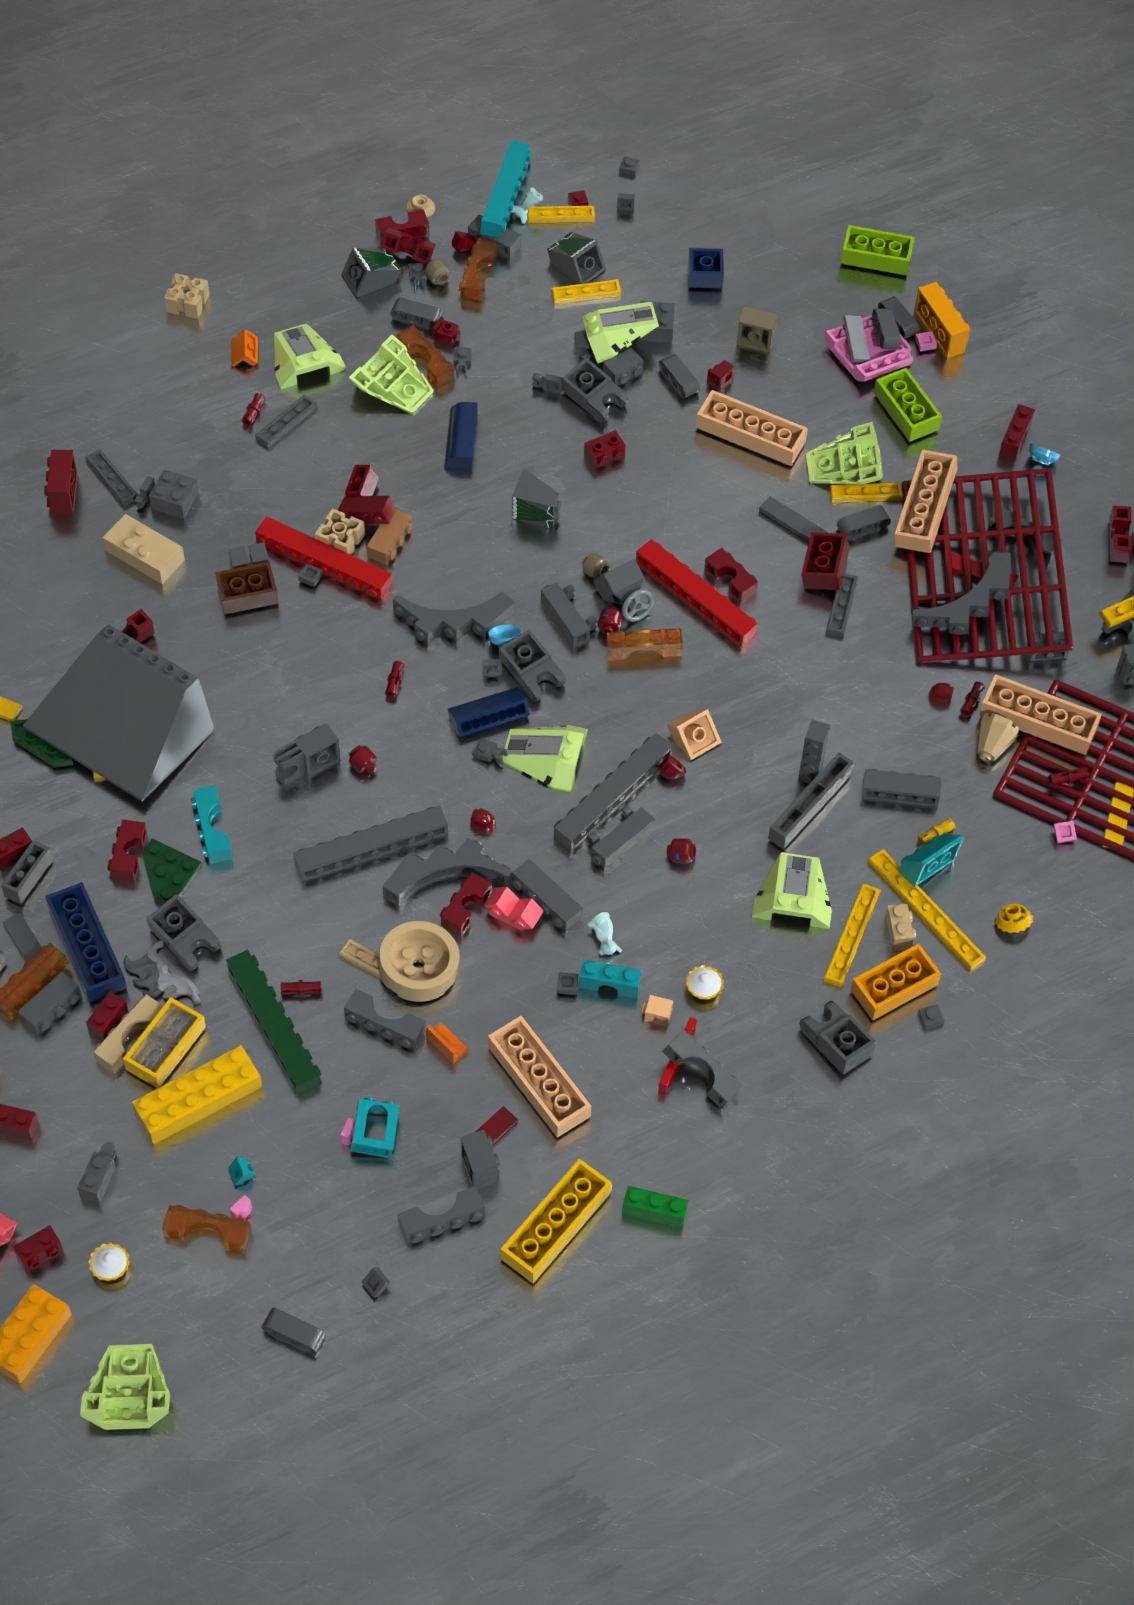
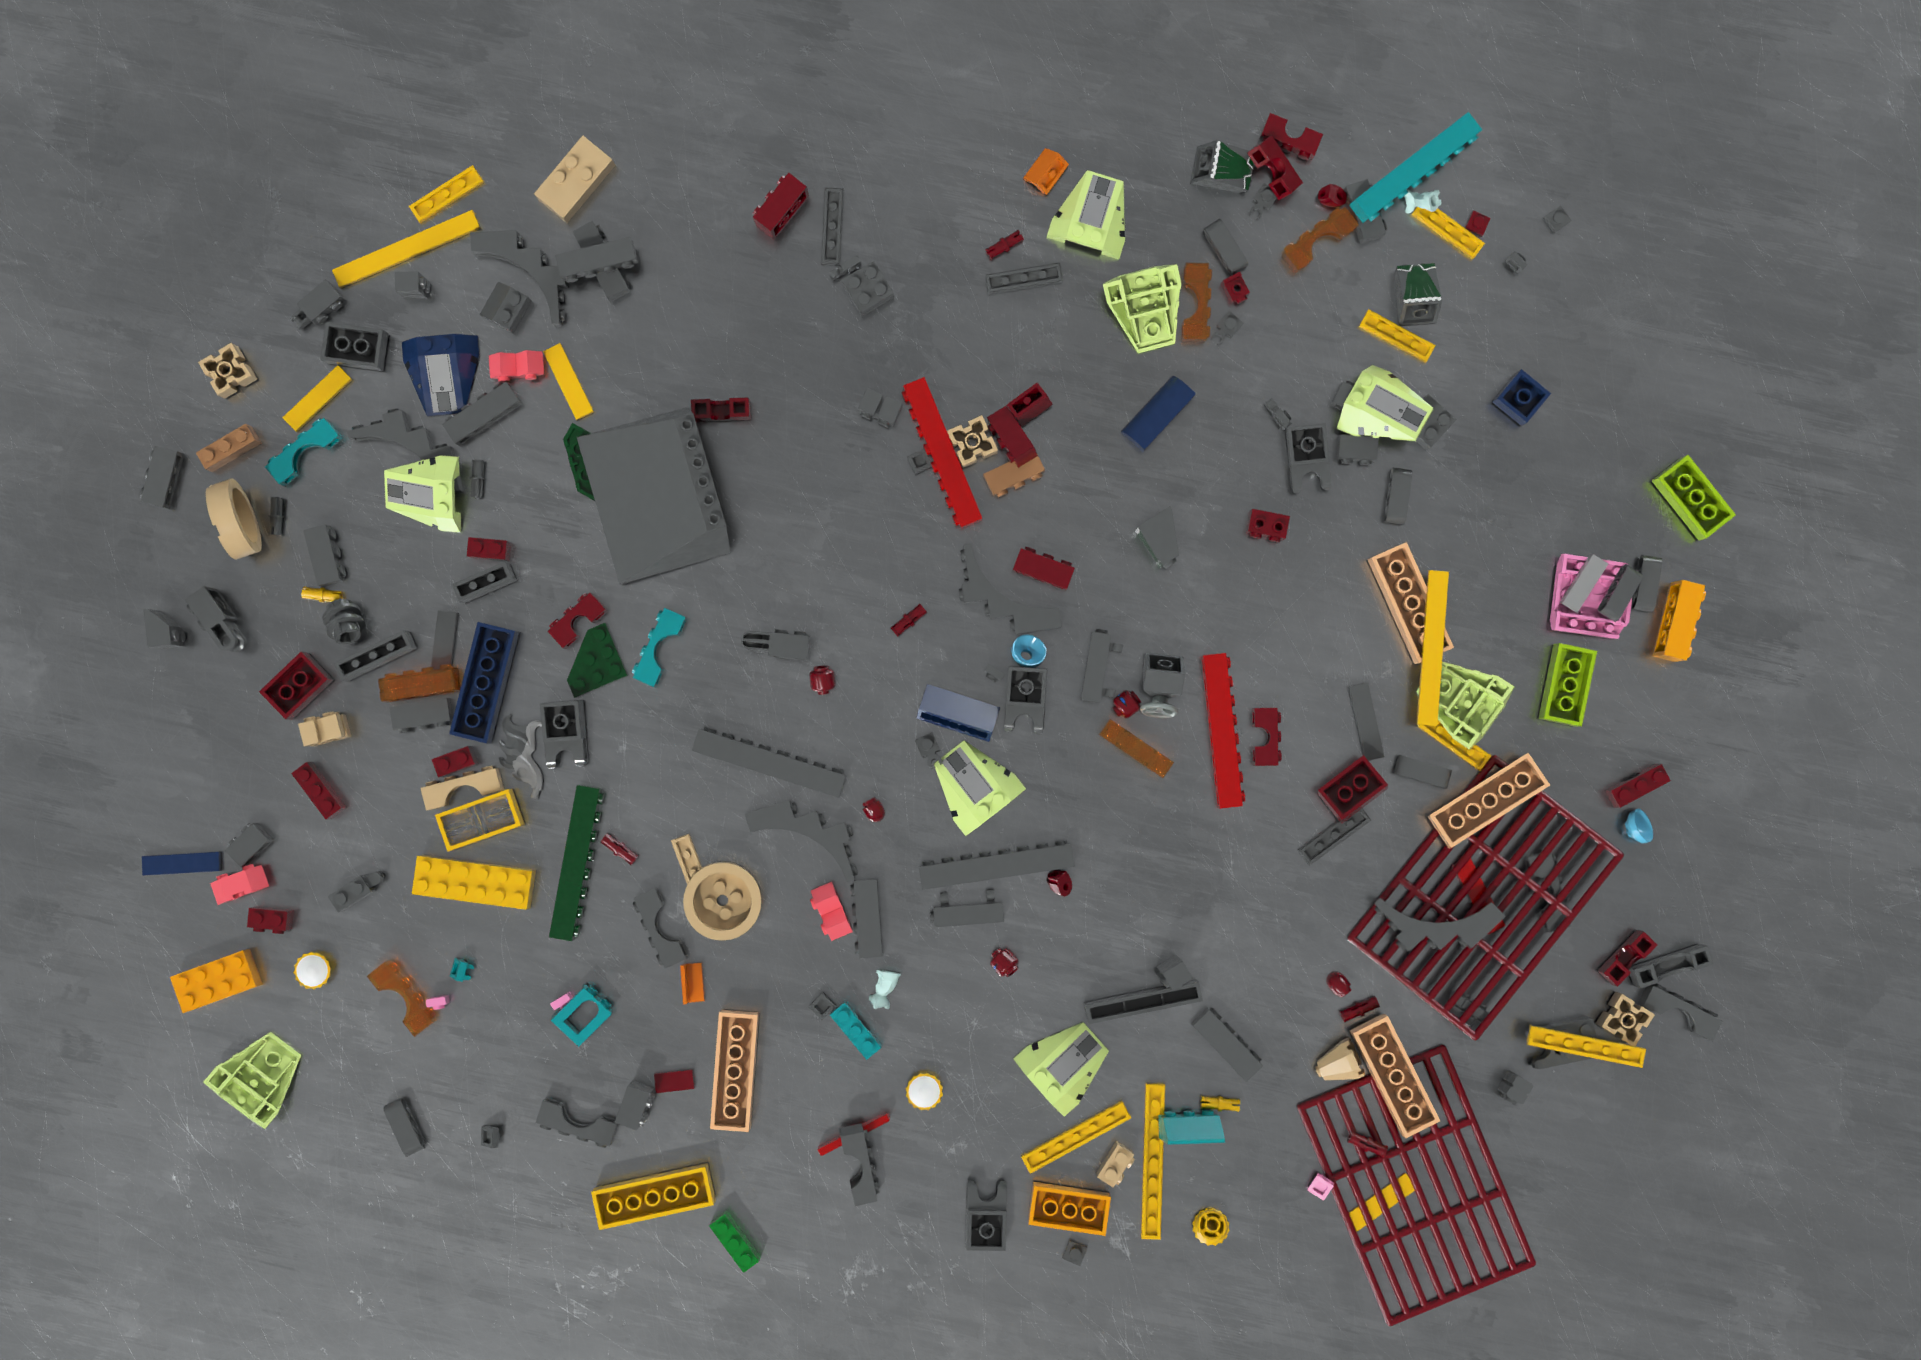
camera: 35 degrees right, 30 degrees up
tan brick [102,514,185,584] -> none
tan brick [164,273,210,319] -> none
reddish brown brick [215,562,278,614] -> none
tan piece [406,194,436,218] -> none
dark tan head [425,259,450,285] -> none
dark red arch [440,873,492,936] -> none
dark tan head [582,553,610,579] -> none
light nougat brick [642,995,673,1027] -> none
light nougat slope [667,709,722,760] -> none
dark red brick [707,360,735,390] -> none
dark tan brick [736,307,778,353] -> none
bright pink plate [915,331,937,351] -> none
none -> dark red brick [1013,547,1075,590]
none -> yellow tile [1417,570,1449,726]

